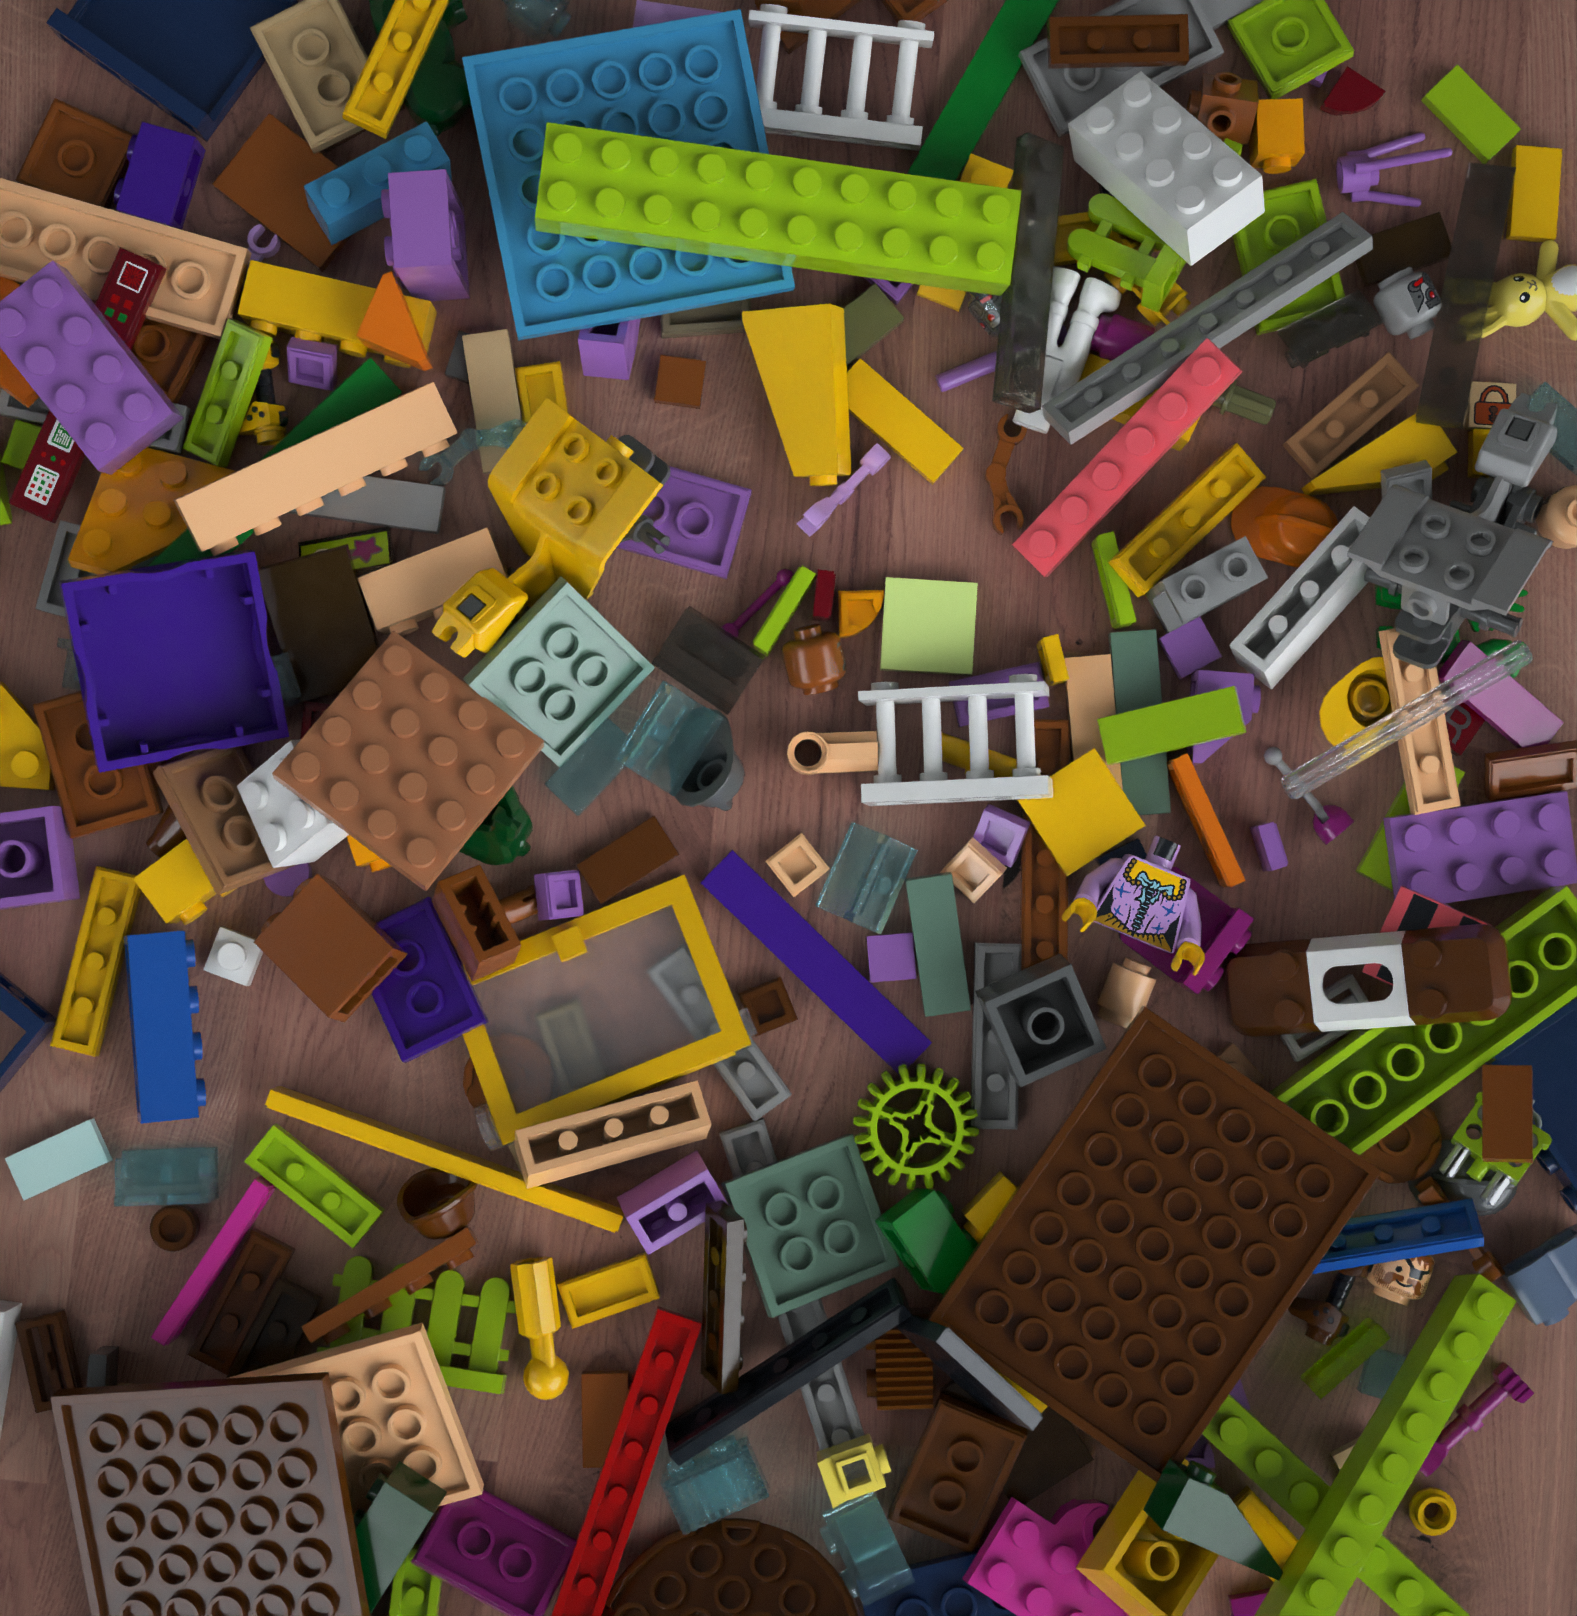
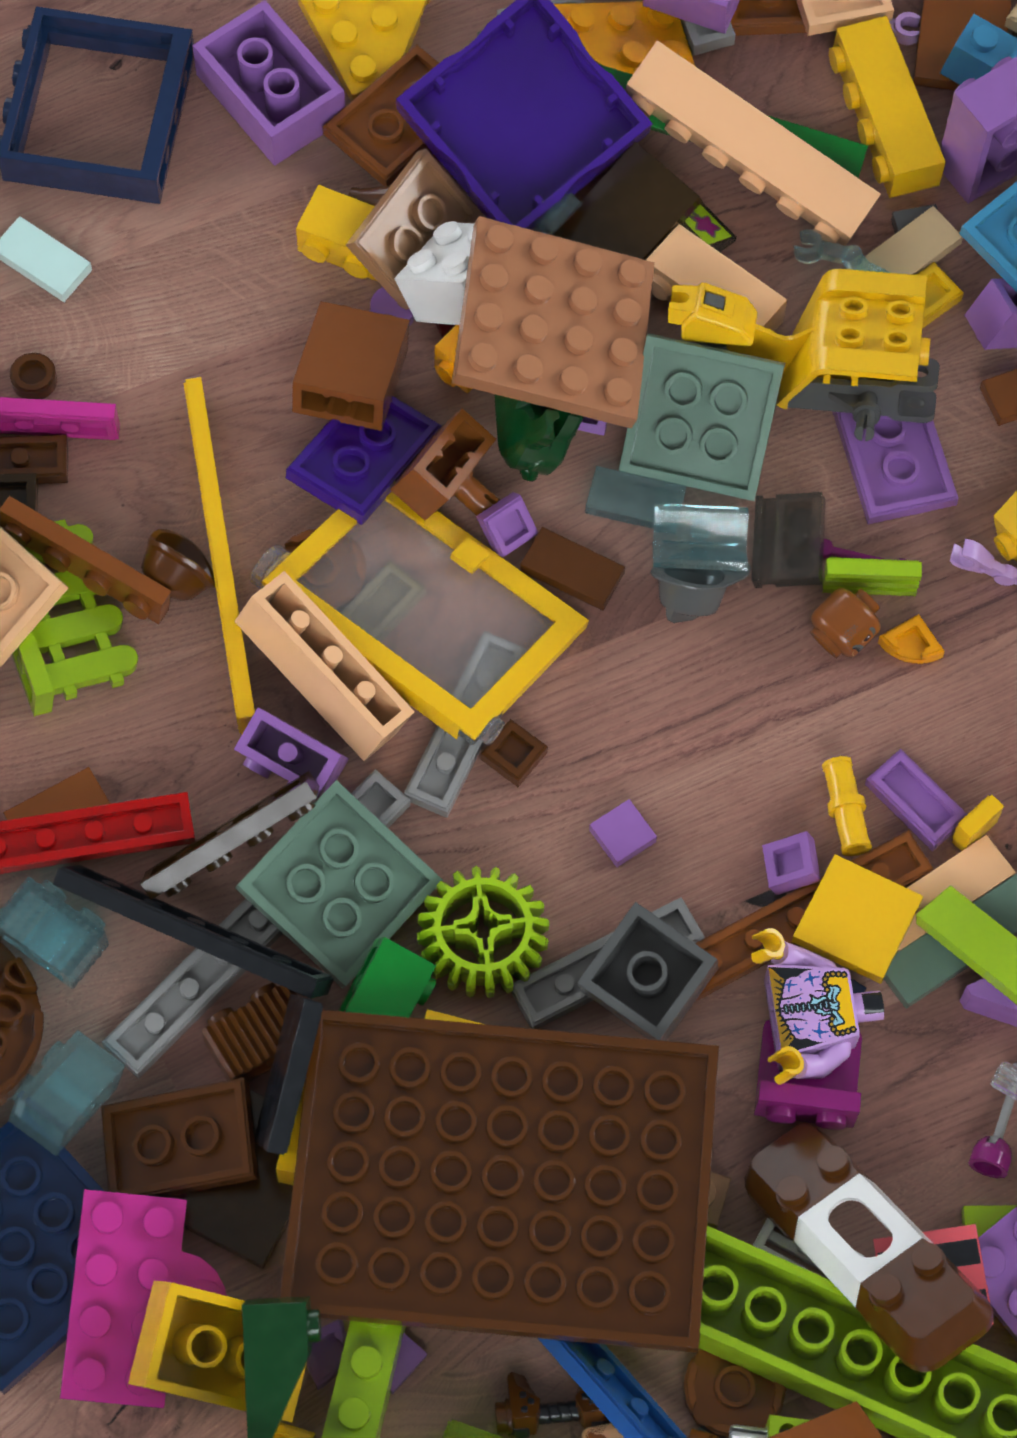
camera: 60 degrees right, 20 degrees down
yellow tile [50,866,141,1057] -> none
clear light blue hinge [114,1147,219,1207] -> none
blue brick [124,931,206,1124] -> none
lime tile [182,319,273,467] -> none
white plate [203,926,263,986] -> none
yellow piece [239,340,288,446] -> none
lime plate [244,1123,385,1248] -> none
medium lavender tile [287,337,337,391] -> none
light grey tile [287,476,446,534] -> none
orange slope [356,271,433,371] -> none
yellow piece [510,1256,569,1400] -> none
yellow tile [557,1252,661,1329] -> none
dark purple tile [701,850,932,1076] -> none
light nougat tile [766,833,830,897] -> none
light nougat piece [787,731,878,775] -> none
dark red tile [812,569,836,622] -> none
clear light blue panel [815,822,918,935] -> none
light yellow window [817,1433,892,1509] -> none
white fence [858,674,1053,806] -> none
yellowish green tile [880,577,978,676] -> none
sand green tile [905,872,971,1017] -> none
light nougat tile [940,837,1007,903] -> none
light nougat brick [1097,957,1157,1028] -> none
orange tile [1167,753,1246,888] -> none
medium lavender tile [1249,822,1288,871] -> none

